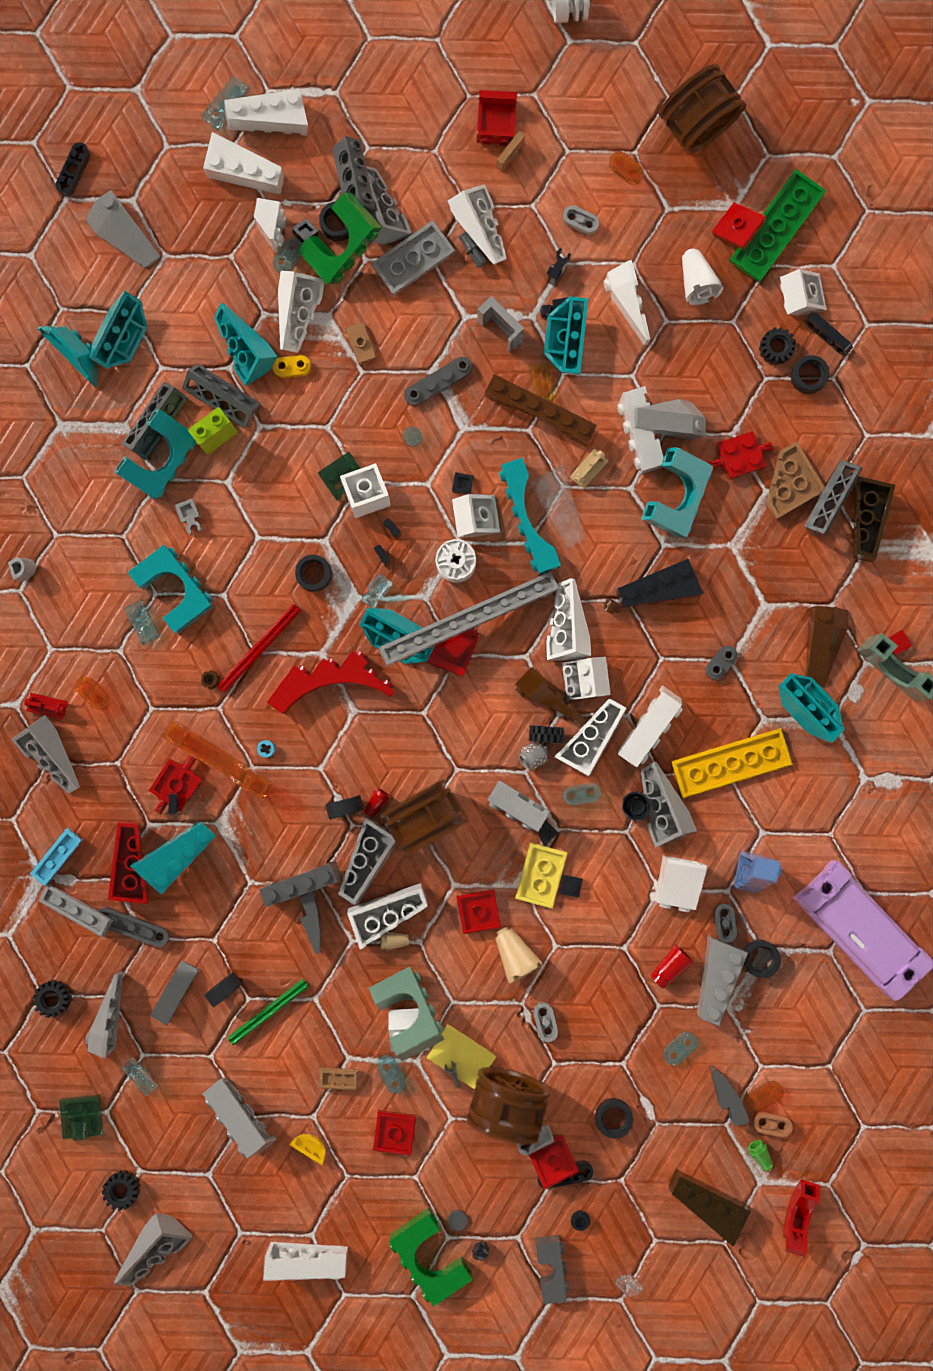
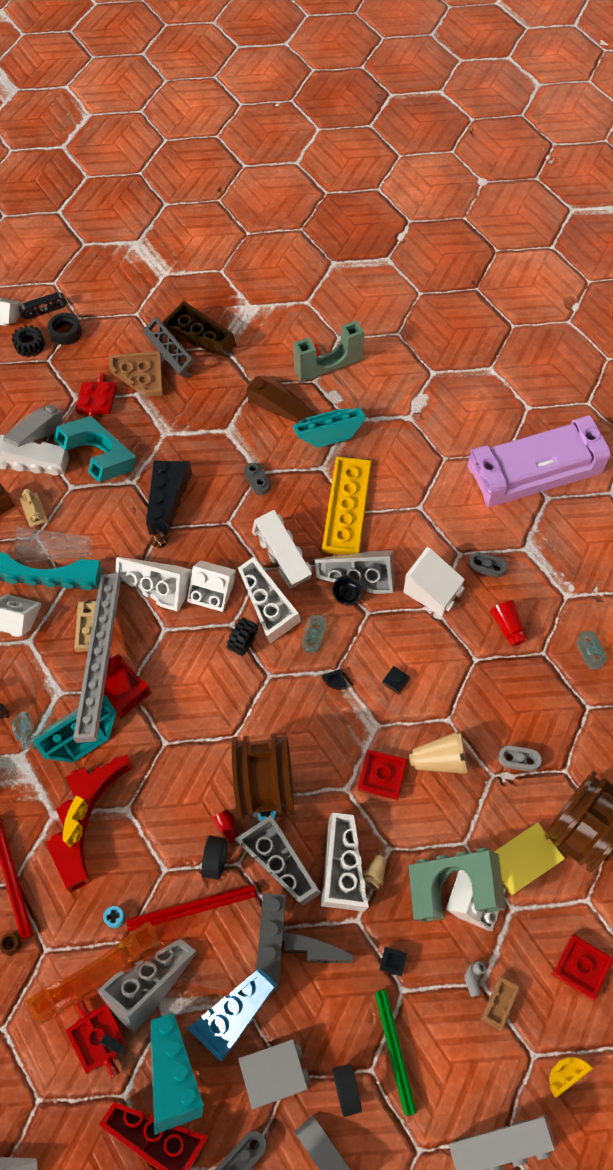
camera: 65 degrees left, 25 degrees down
clear light blue plate [377,1055,406,1094] -> none
white wheel [435,539,476,583] -> none
flat silver hand [444,1061,461,1088] -> none
light grey wedge [487,780,550,832] -> none
reddish brown wedge [515,666,586,724] -> none
light yellow tile [515,842,567,909] -> none
light grey head [519,741,549,770] -> none
light grey wedge [697,935,748,1026] -> none
medium blue wedge [733,851,782,893] -> none
black tyre [743,940,781,978] -> none
none -> yellow slope [63,796,88,847]
none -> tan plate [74,601,96,652]
none -> light grey wedge [98,939,197,1033]
none -> red axle [126,884,257,932]
none -> wing [187,969,277,1062]
none -> light grey panel [239,1039,311,1110]
none -> black plate [379,947,407,977]
none -> light grey arm [465,961,486,998]

